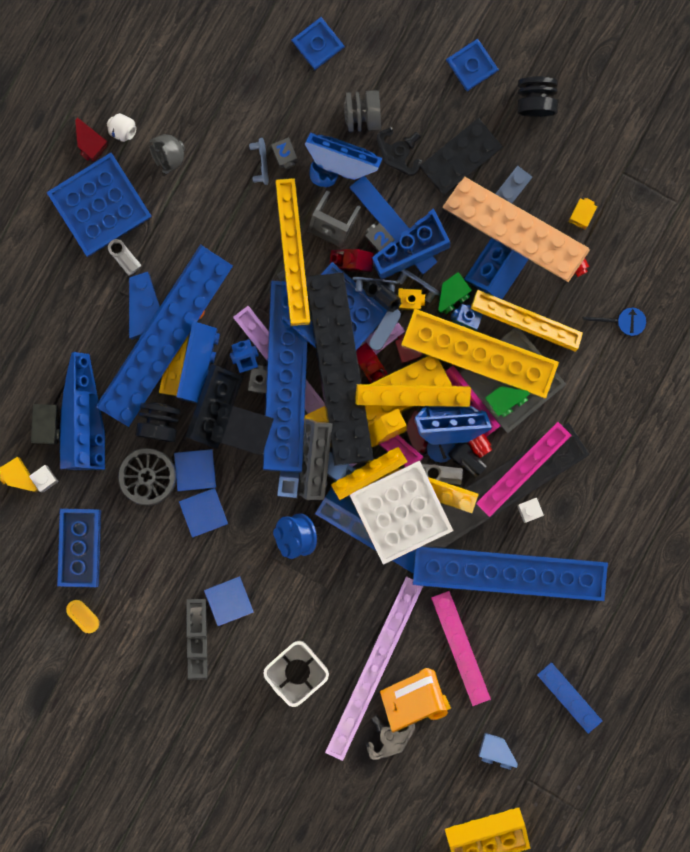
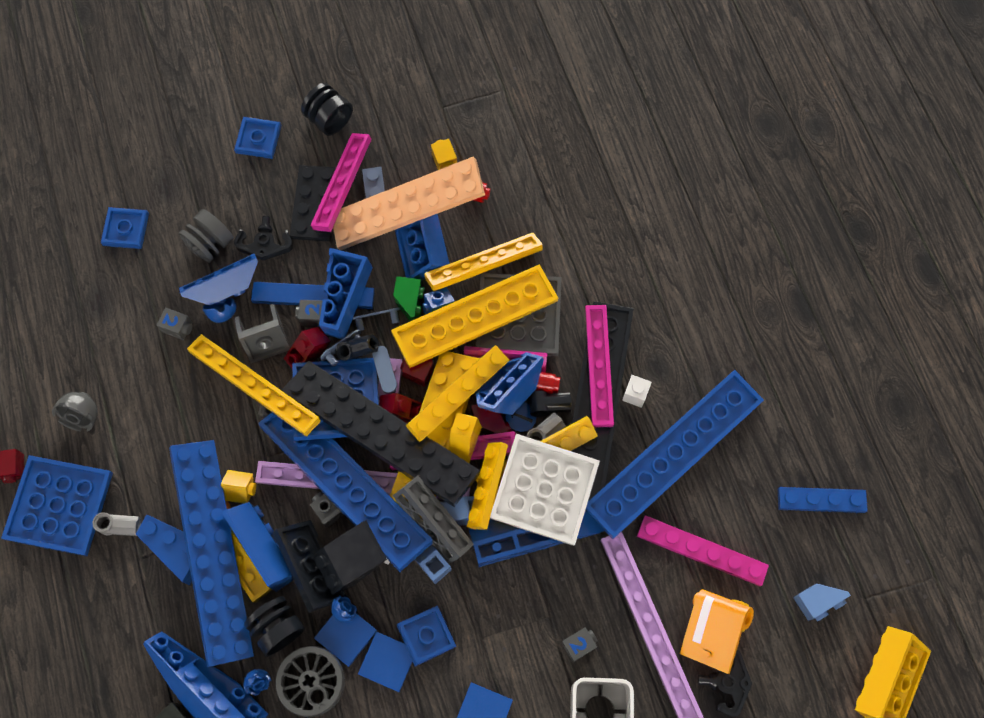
camera: 45 degrees left, 15 degrees down
white head [107,113,136,142] -> none
blue brick [230,339,259,373] -> none
sand blue piece [249,138,269,185] -> none
blue wheel [273,513,322,559] -> none
yellow brick [398,288,425,310] -> none
green slope [484,386,530,418] -> none
blue piece [582,308,646,336] -> none
none -> yellow brick [221,470,256,503]
none -> blue plate [243,669,271,695]
none -> dark pink plate [311,133,371,232]
none -> blue plate [331,596,357,622]
none -> blue tile [397,605,456,666]
none -> dark grey brick [561,627,598,662]

